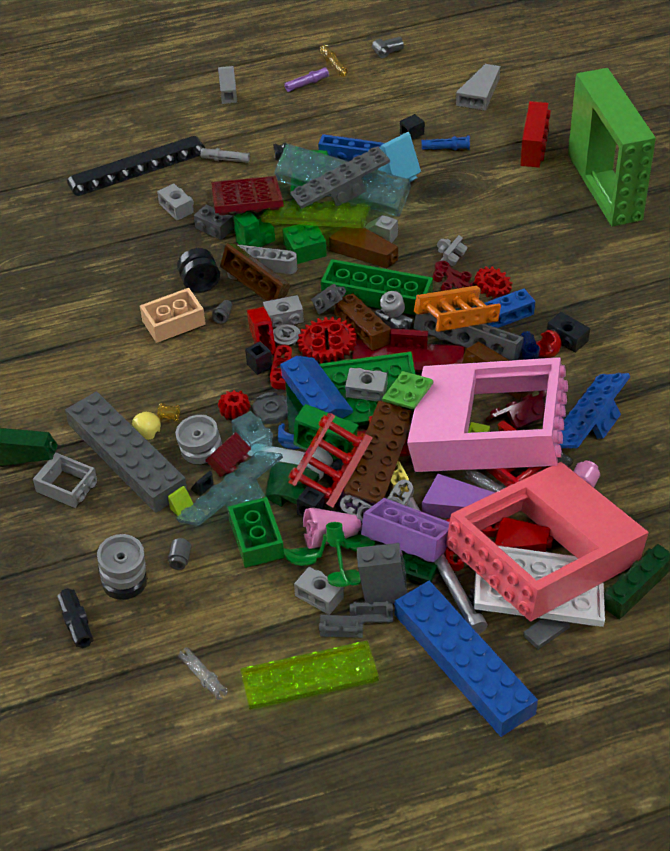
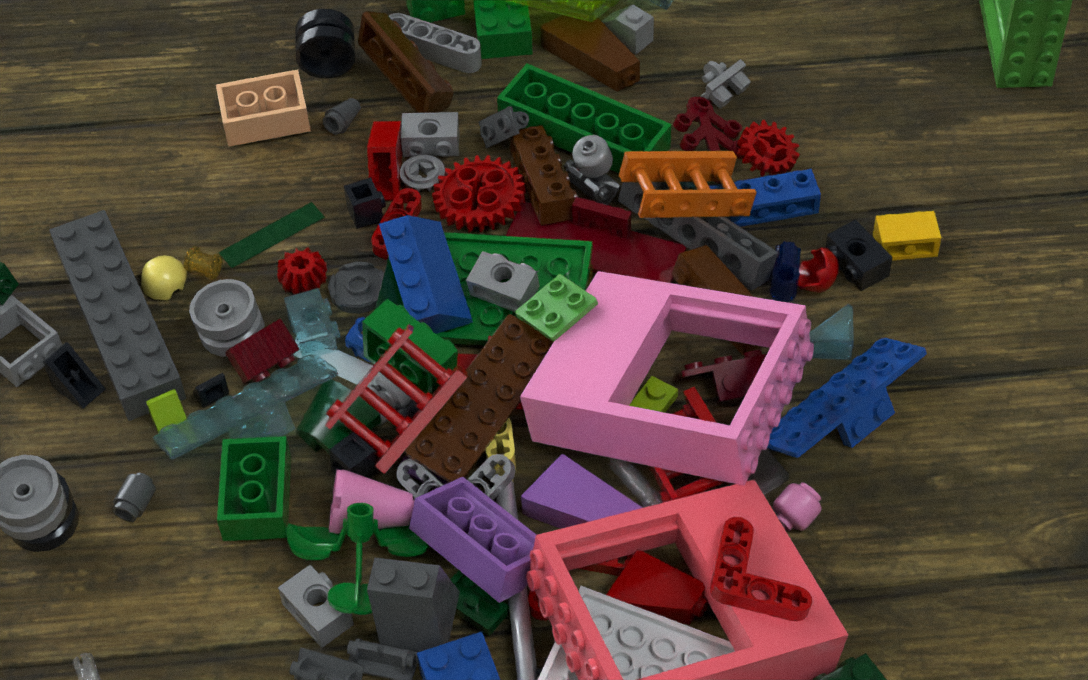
camera: 15 degrees right, 5 degrees up
none -> black slope [43,342,106,409]
none -> dark green sticker [218,202,325,268]
none -> red beam [710,517,812,622]
none -> clear light blue slope [809,303,854,360]
none -> yellow brick [873,211,941,261]

